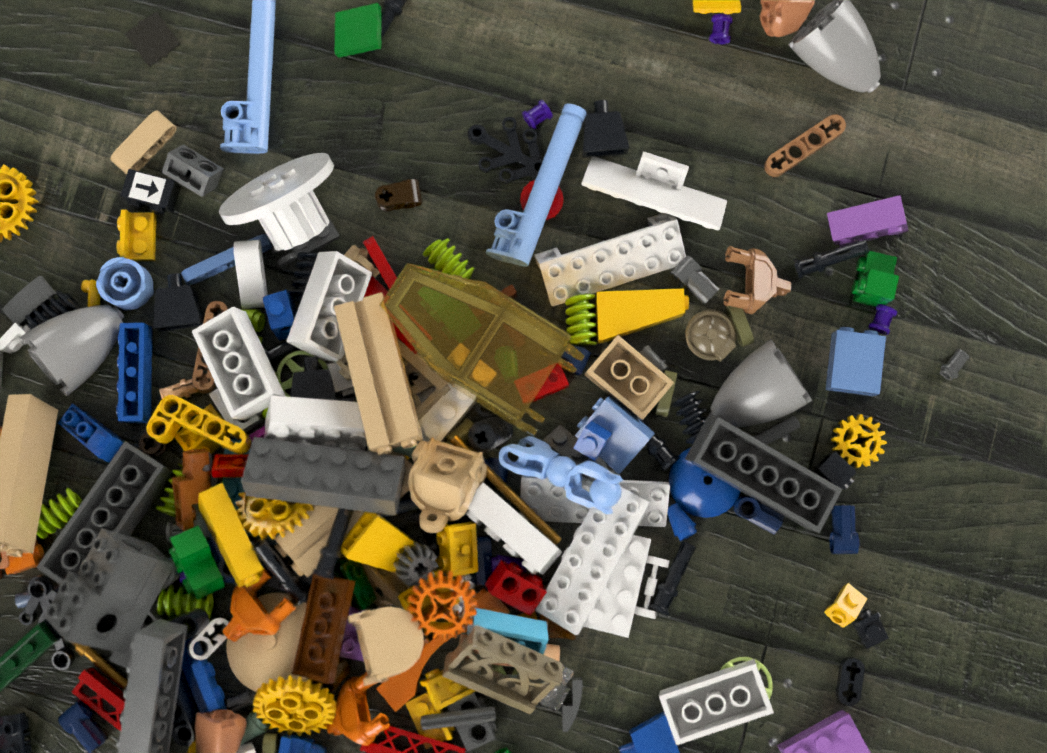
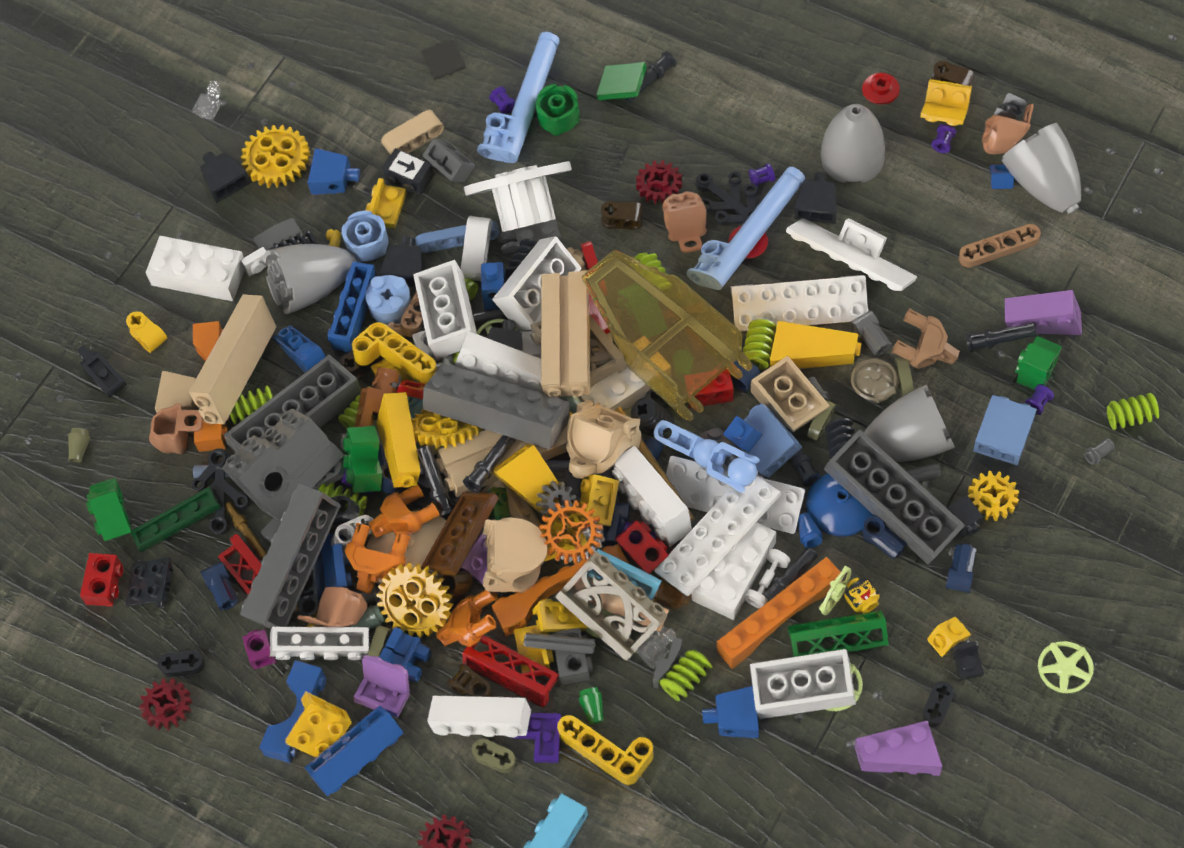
camera: 20 degrees right, 20 degrees down
none -> blue torso [308,149,360,195]
none -> orange connector [344,523,411,594]
none -> light blue brick [365,275,412,324]
none -> dark purple bush [489,87,516,114]
none -> green brick [536,84,579,136]
none -> dark red gear [636,160,682,205]
none -> lime piece [660,649,713,701]
none -> nougat piece [662,192,707,253]
none -> orange arch [717,557,841,669]
none -> green fence [787,611,889,657]
none -> yellowish green wheel [819,566,851,615]
none -> light grey cylinder [820,104,885,183]
none -> yellow head [844,578,880,614]
none -> blue slope [990,164,1014,189]
none -> yellowish green wheel [1038,641,1093,693]
none -> lime piece [1107,393,1159,430]

